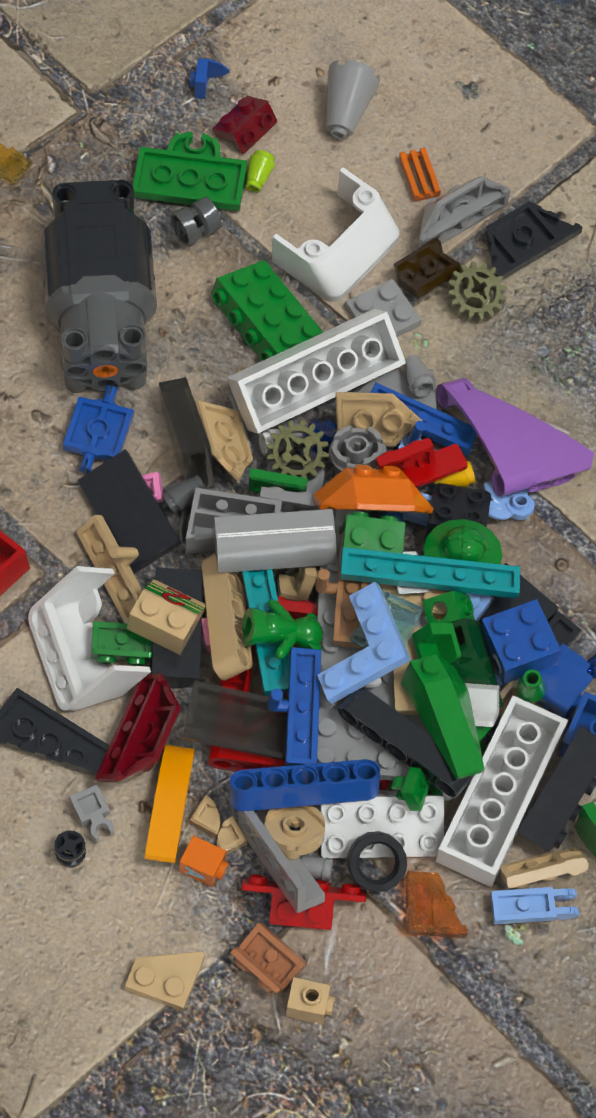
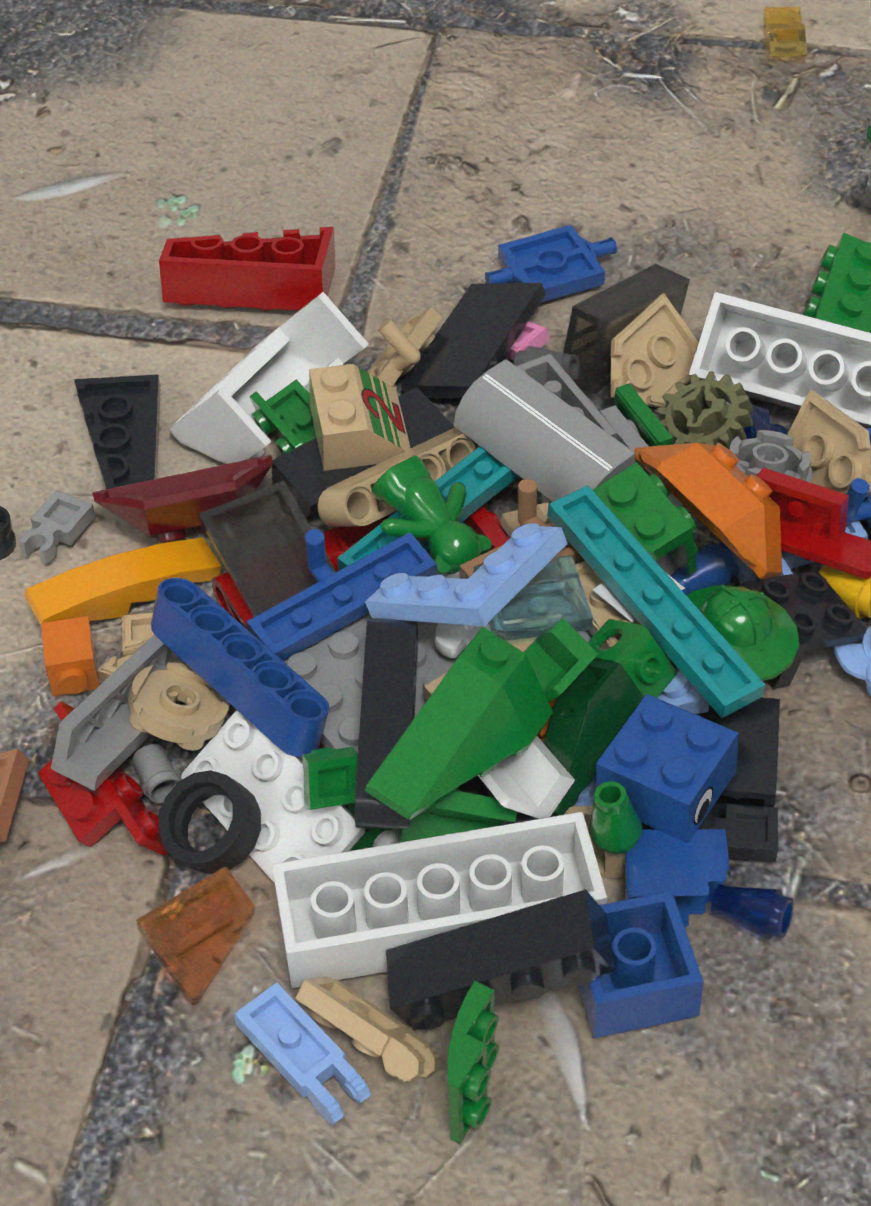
camera: 60 degrees right, 15 degrees down
piece [41,179,157,393] -> none

